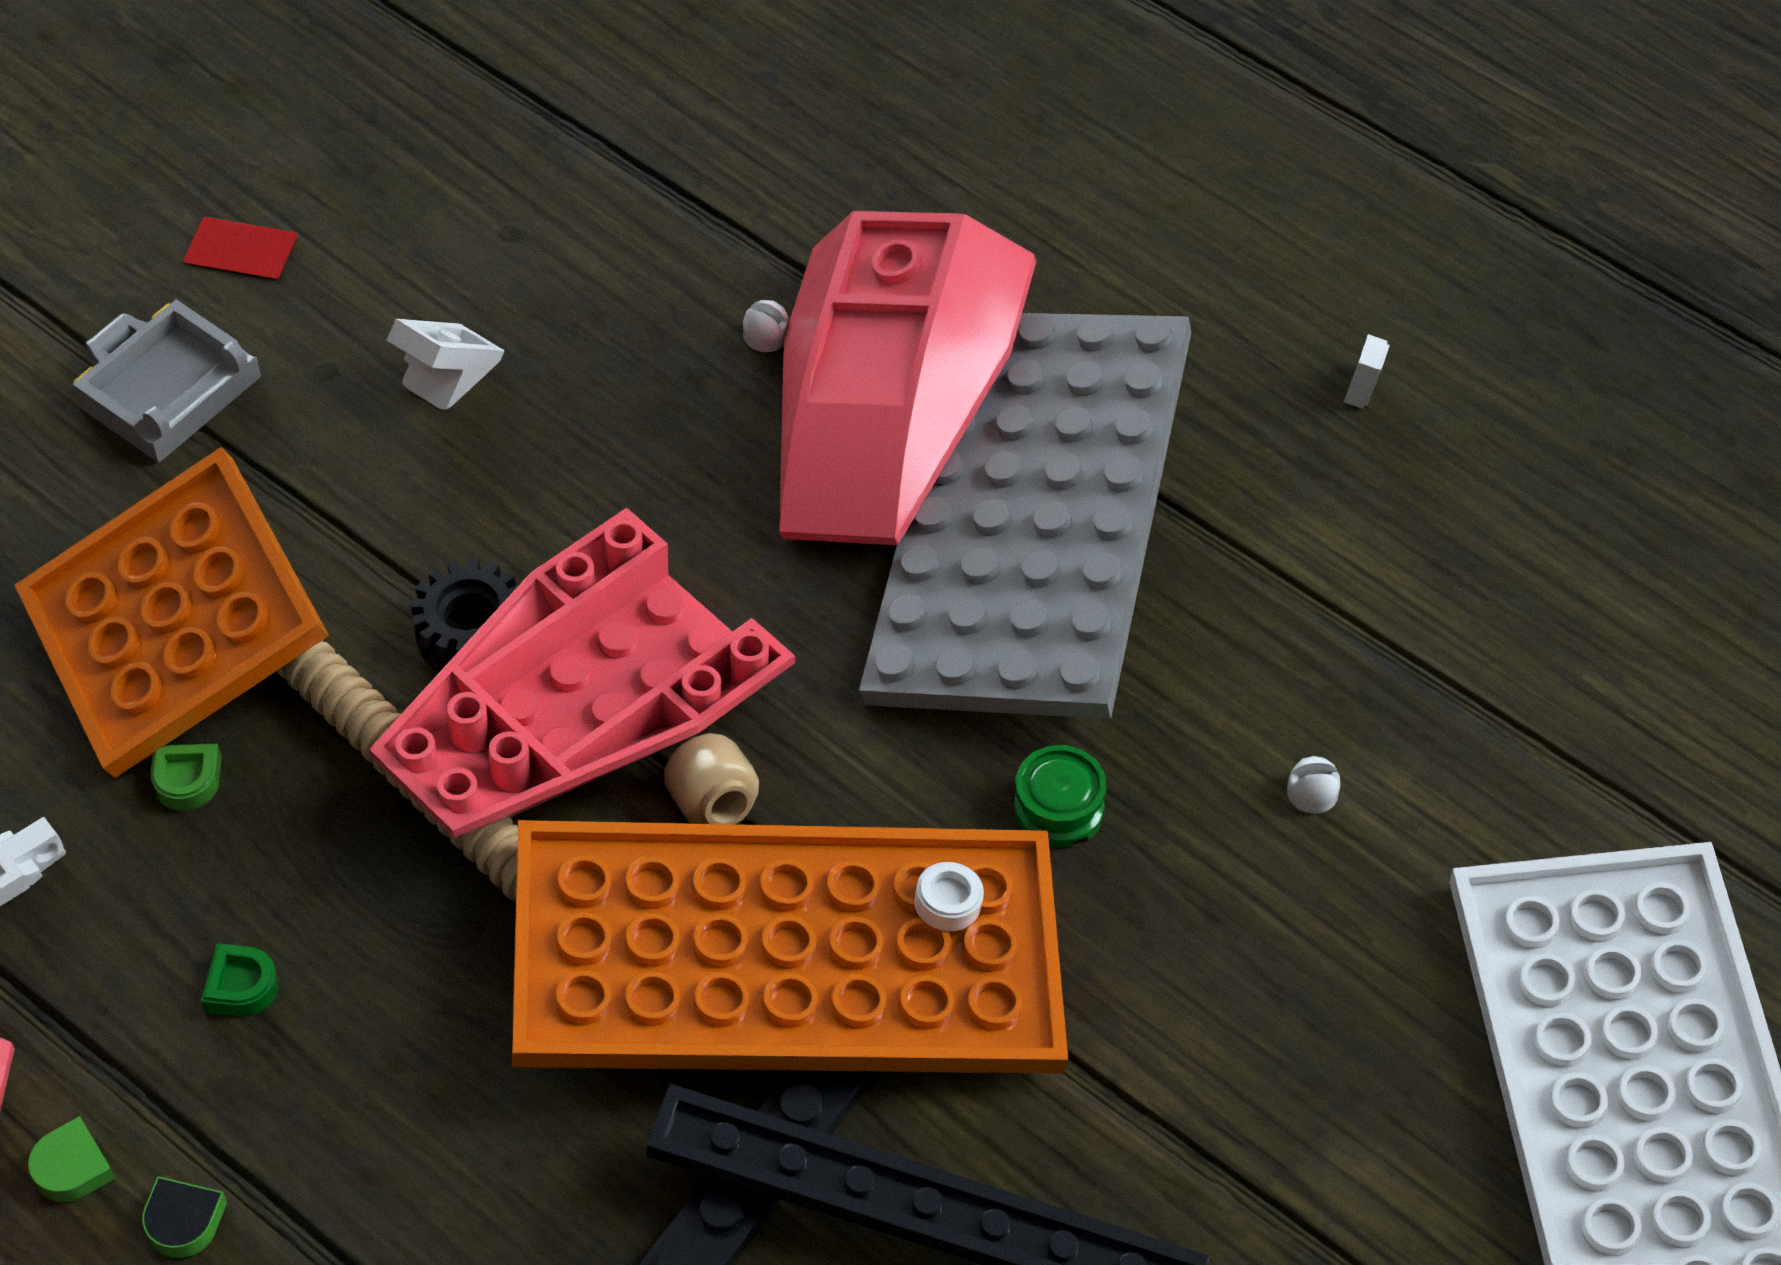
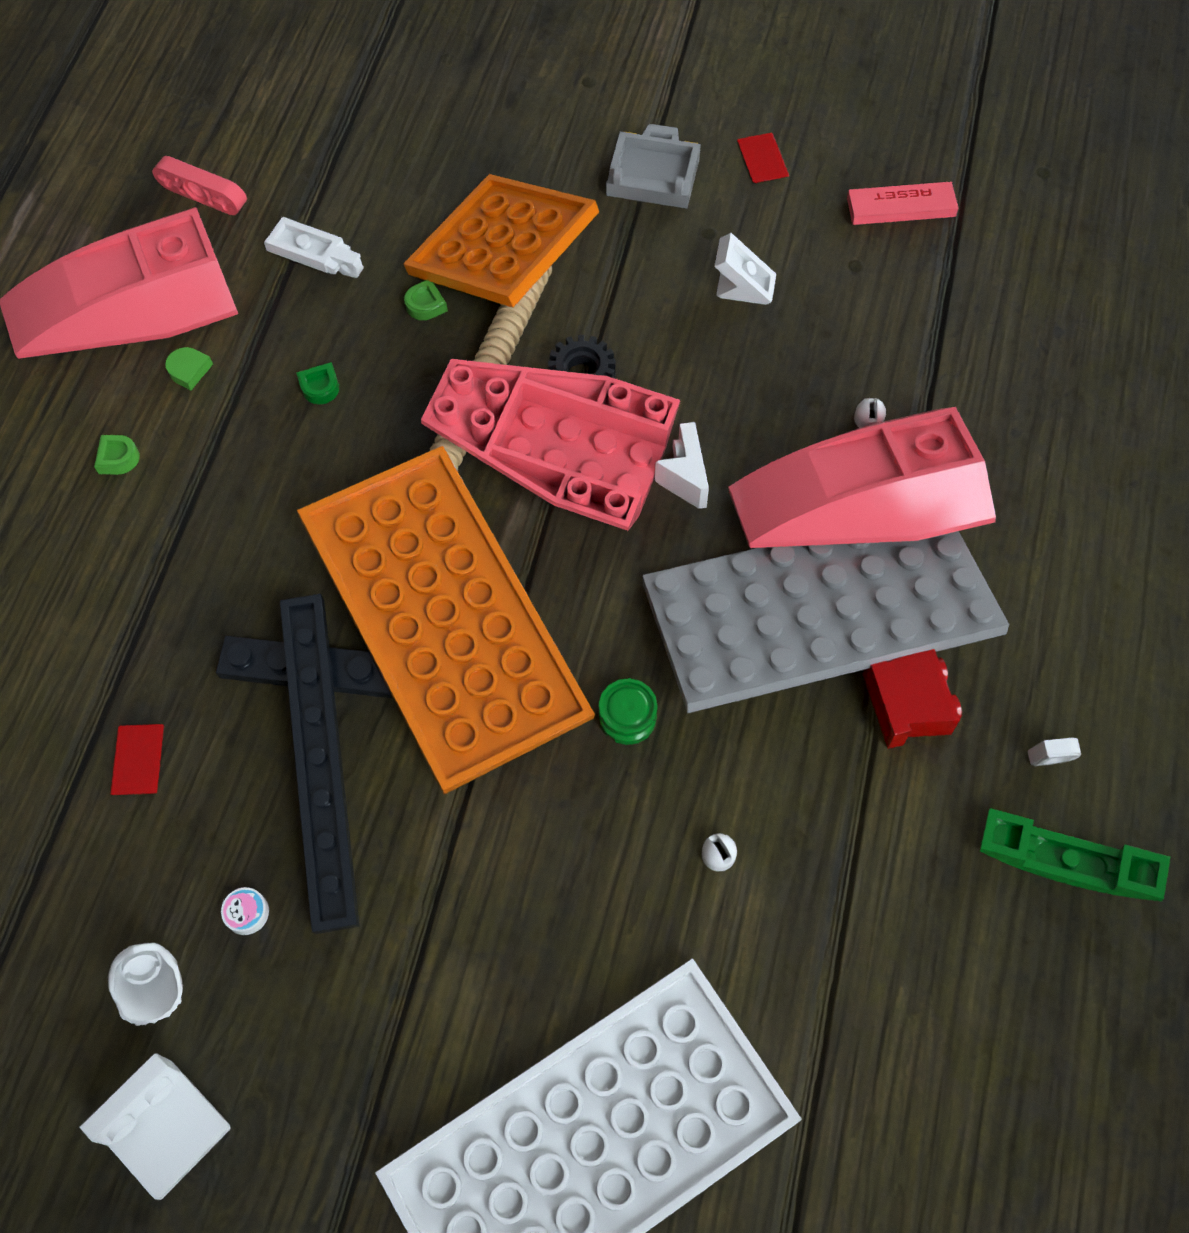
camera: 65 degrees right, 10 degrees up
black tile [142,1176,227,1258] -> none
tan head [664,733,759,825] -> none
white tile [914,862,984,931] -> none
none -> white slope [655,422,709,509]
none -> coral tile [847,182,959,225]
none -> red hips [862,649,962,749]
none -> green slope [980,808,1171,901]

